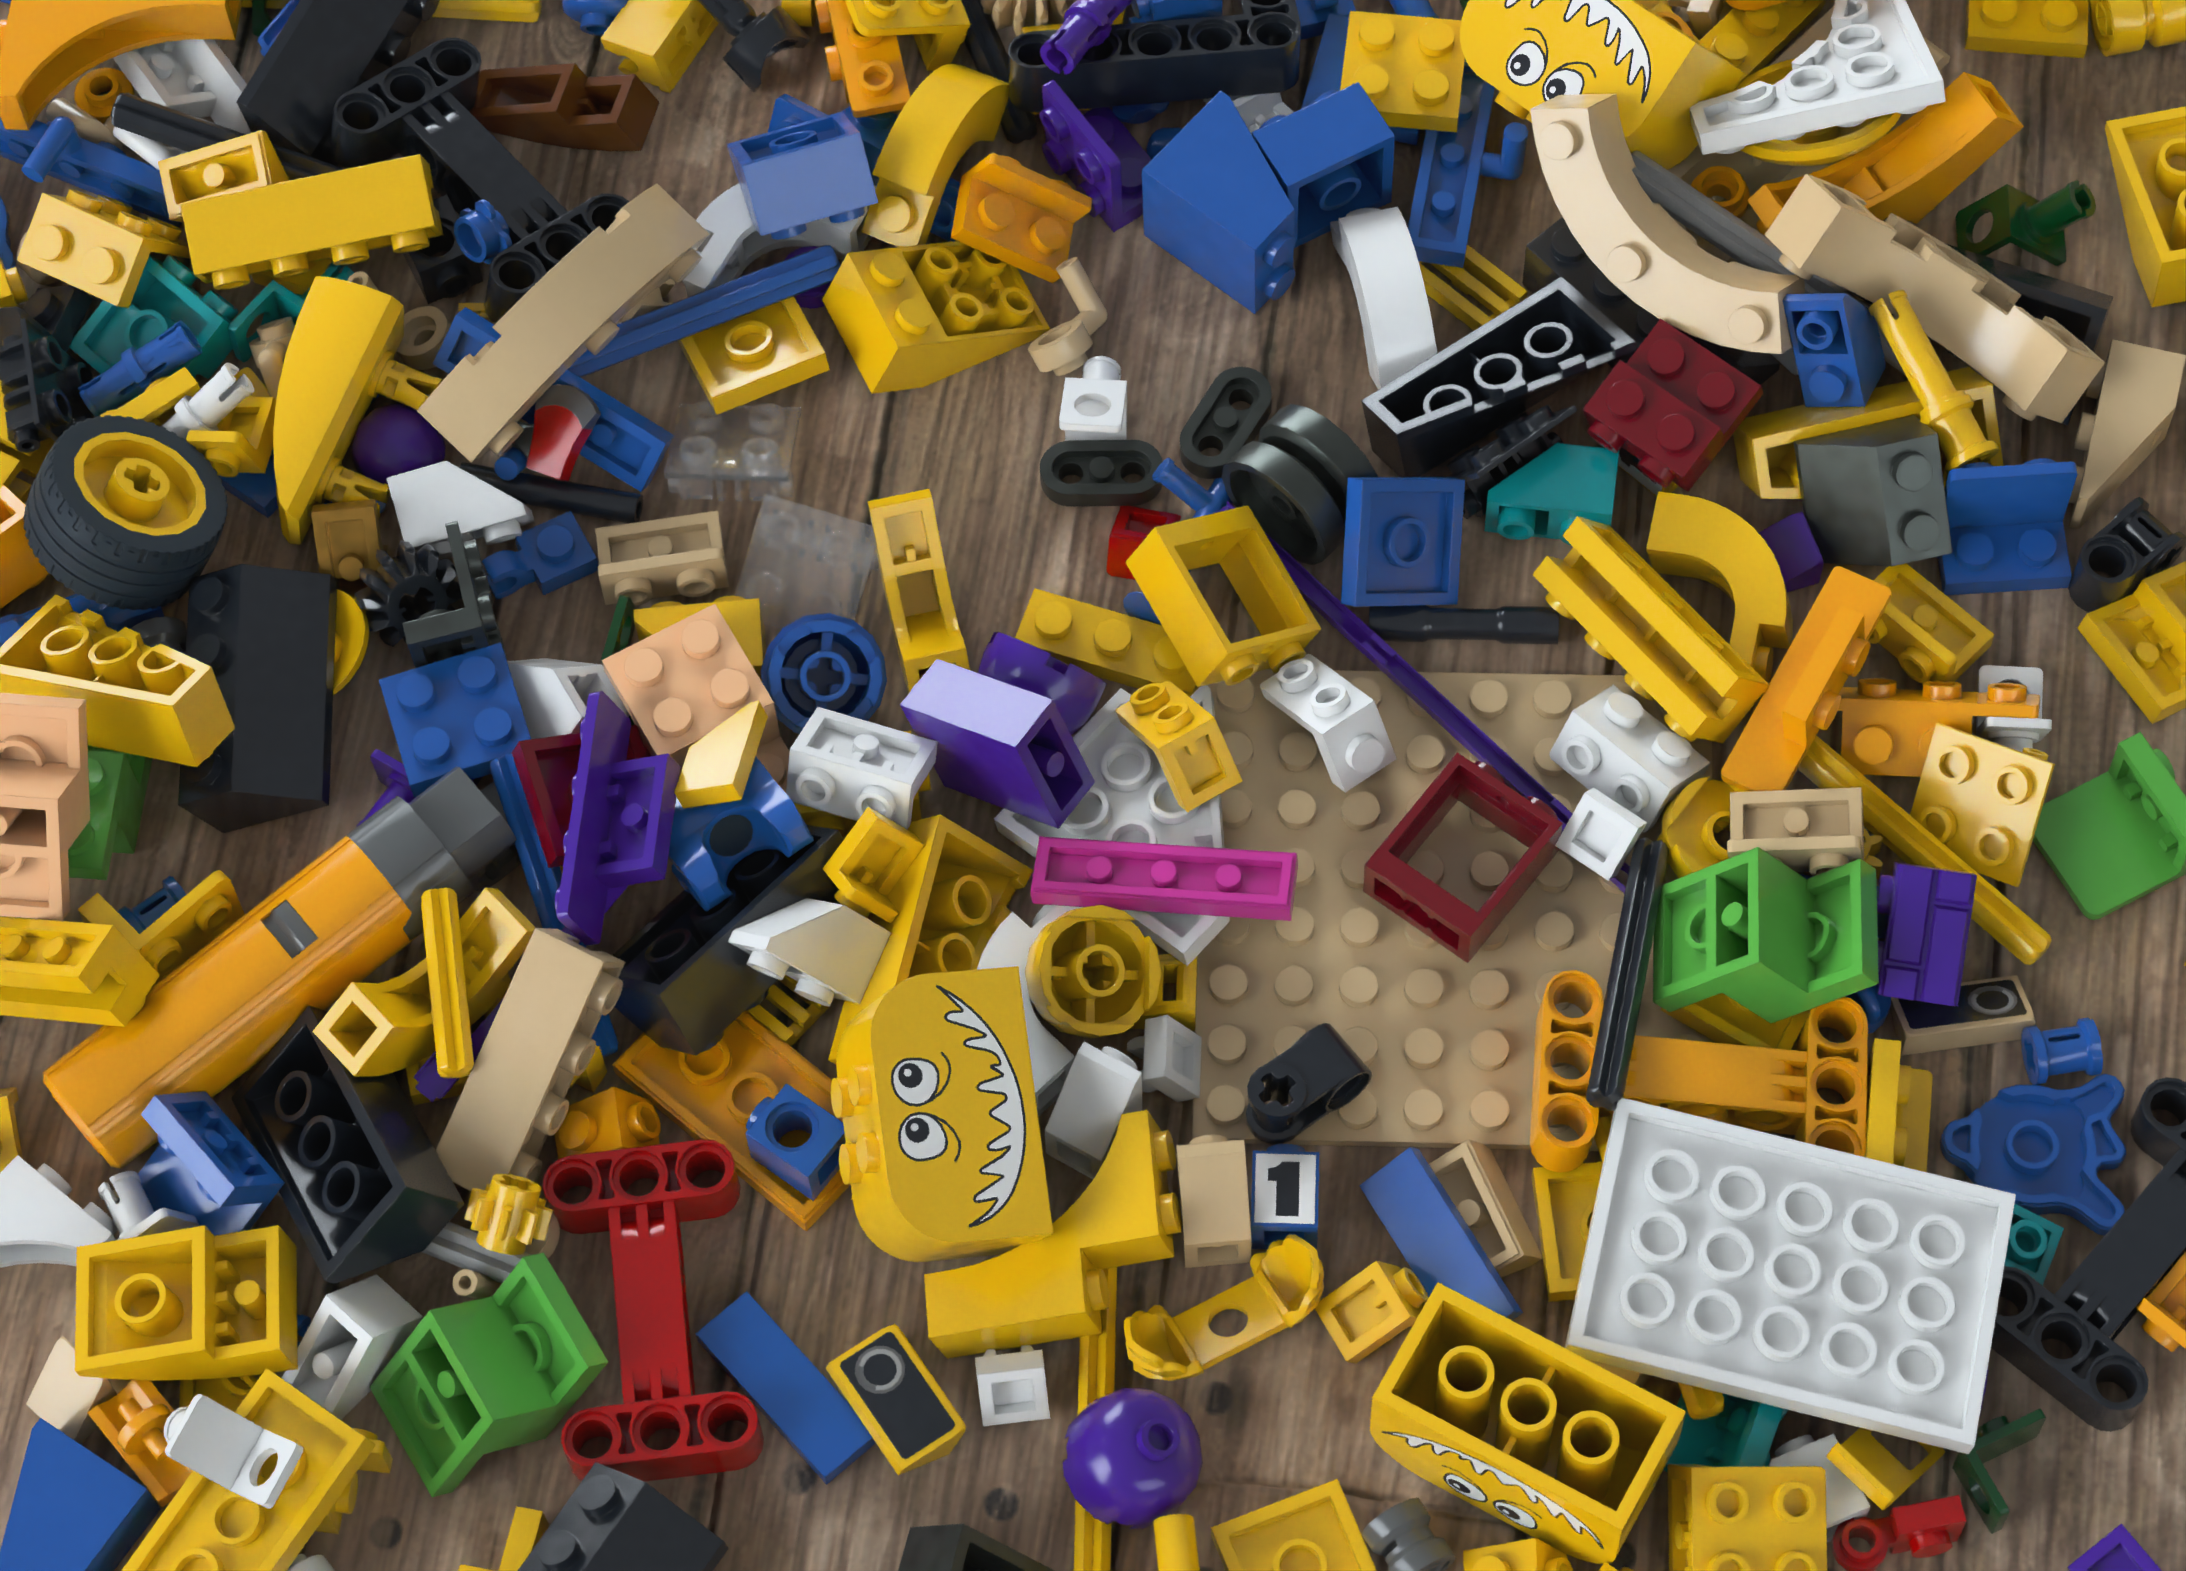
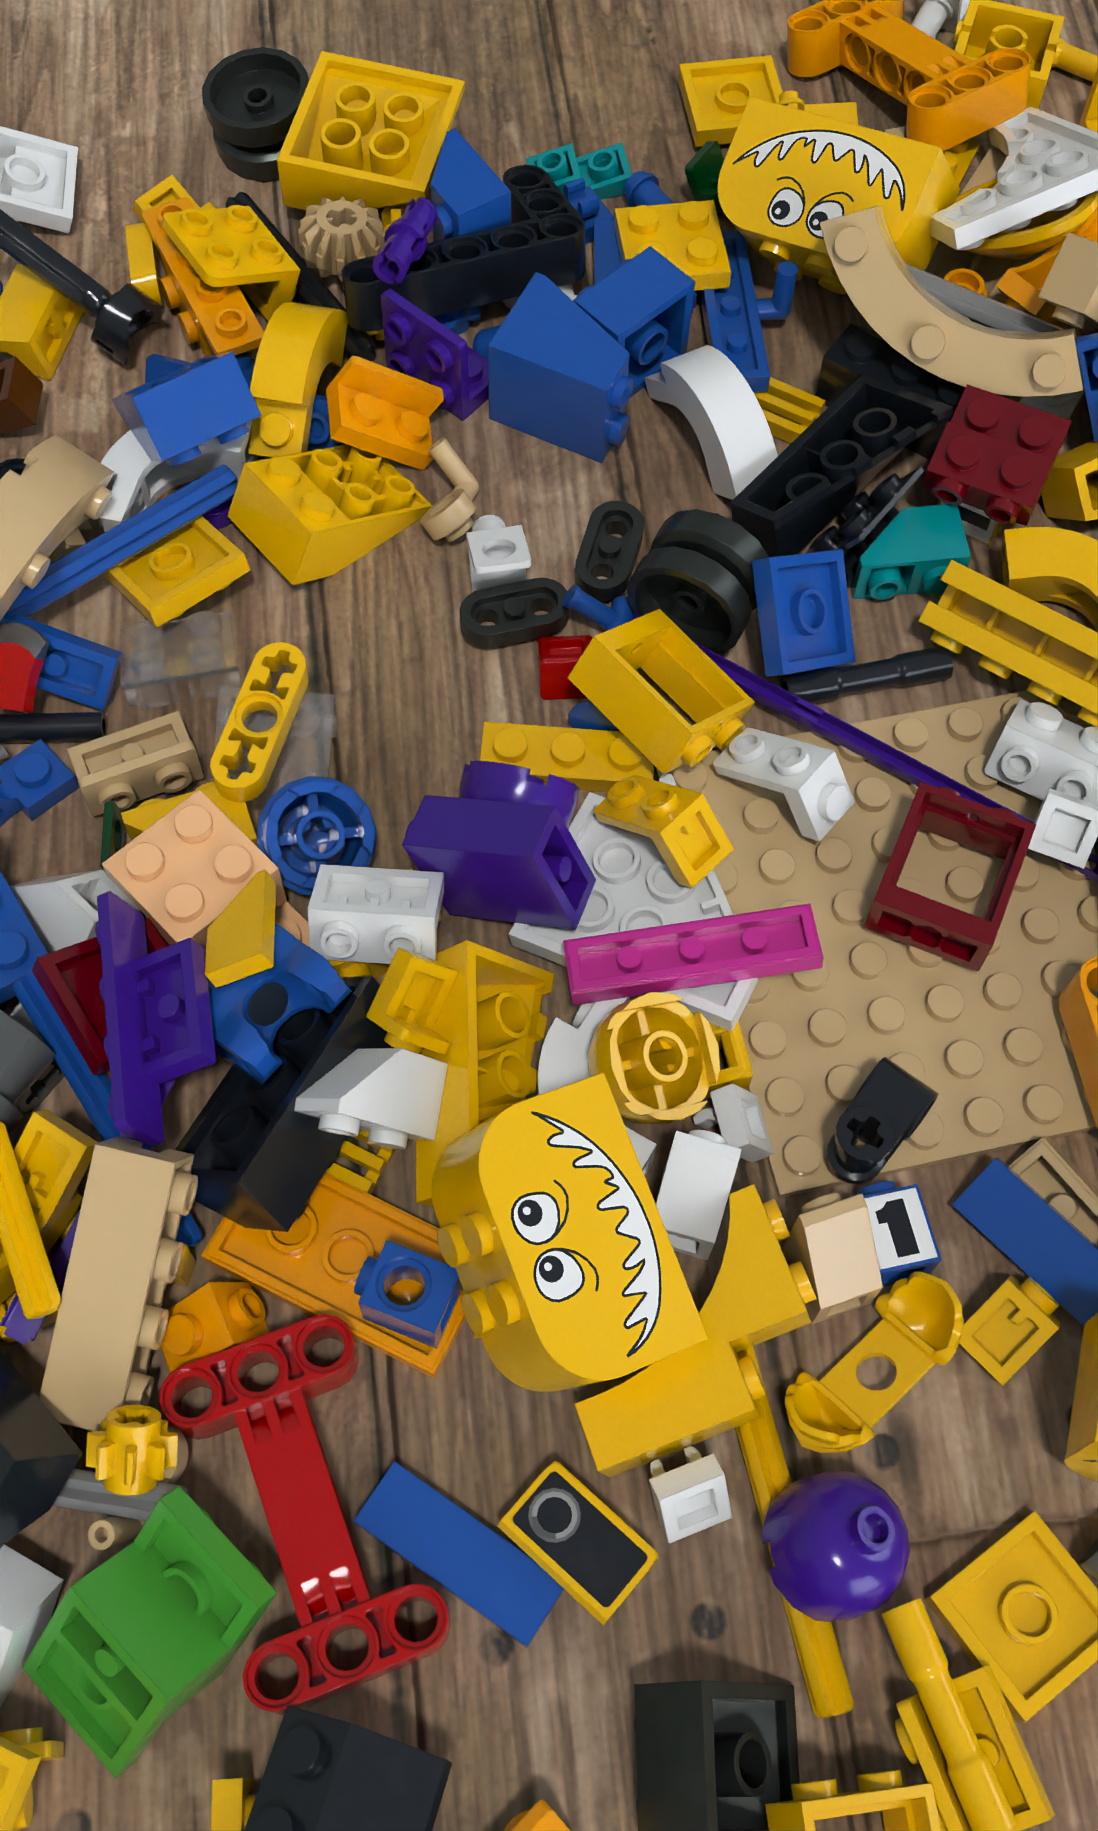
camera: 20 degrees left, 0 degrees up
yellow arch [867,489,970,694] -> none
none -> yellow beam [210,642,309,802]

